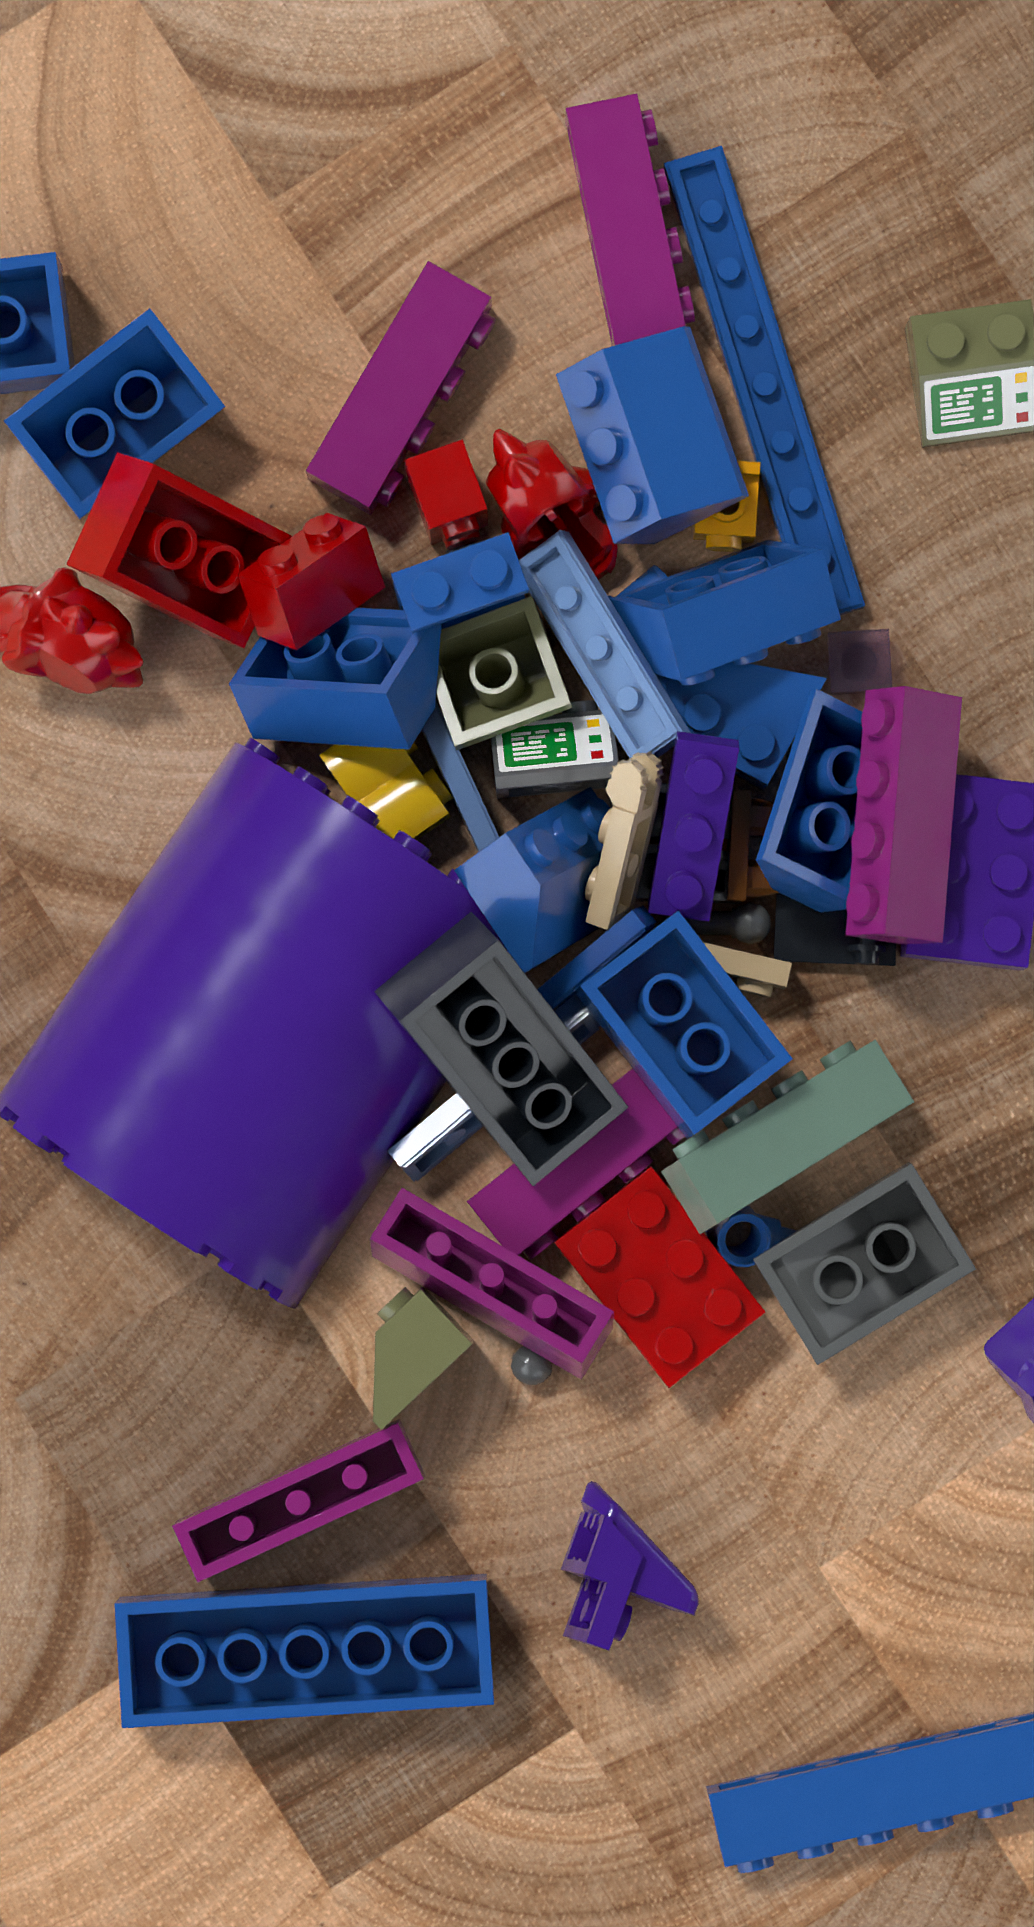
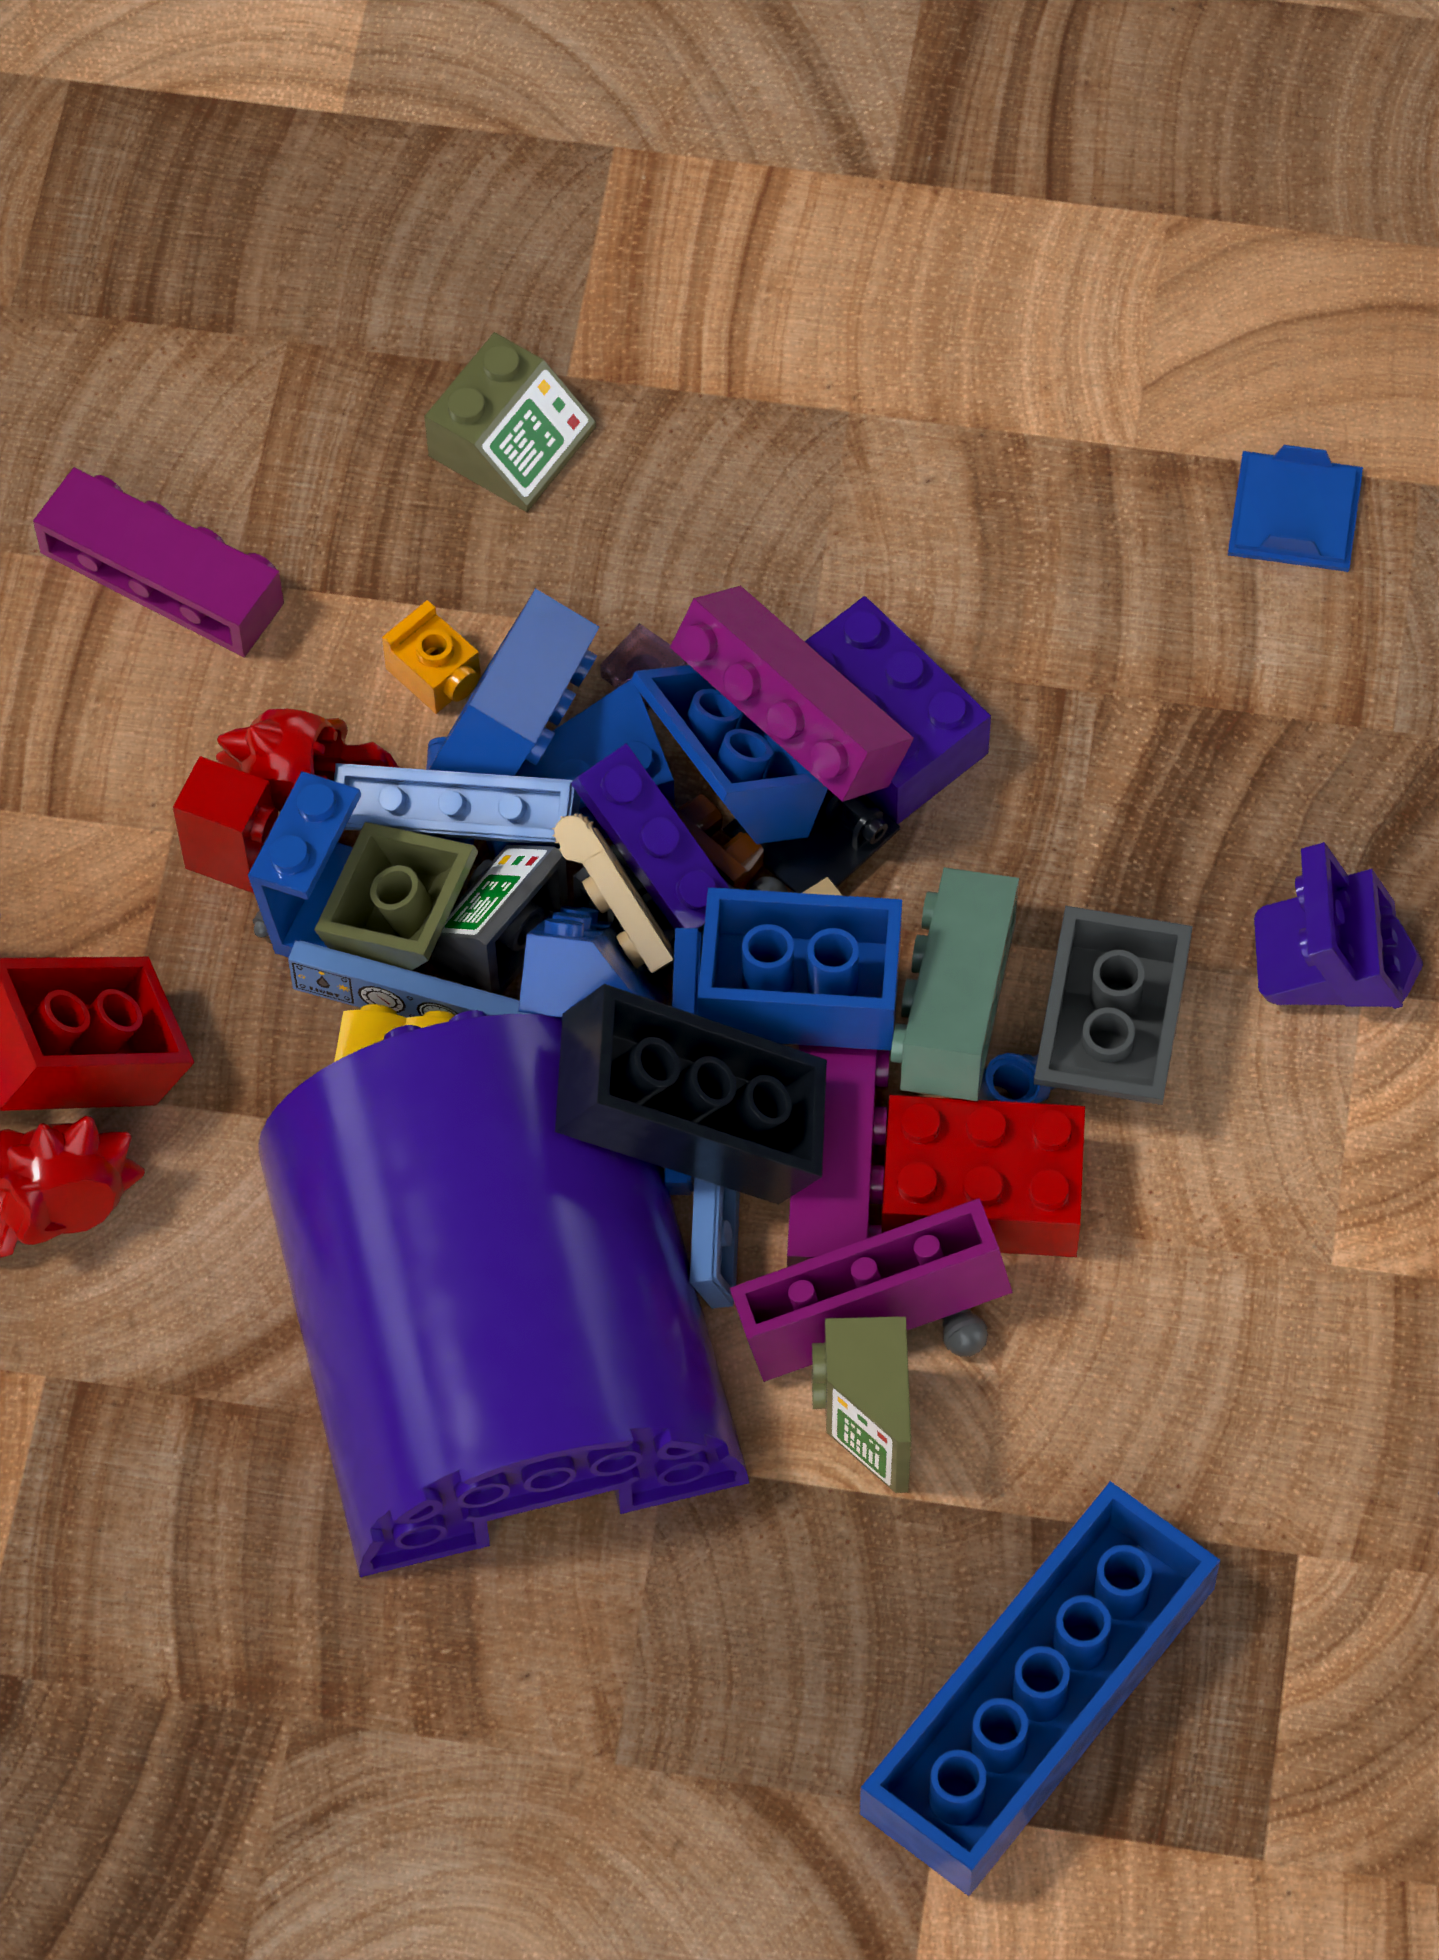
camera: 45 degrees left, 25 degrees down
magenta brick [172,1419,425,1583] -> none
blue slope [229,608,442,749] -> none
red brick [237,513,385,650] -> none
magenta brick [306,261,496,515] -> none
blue slope [556,326,749,544] -> none
dark purple piece [561,1481,699,1651] -> none
blue tile [663,145,865,615] -> none

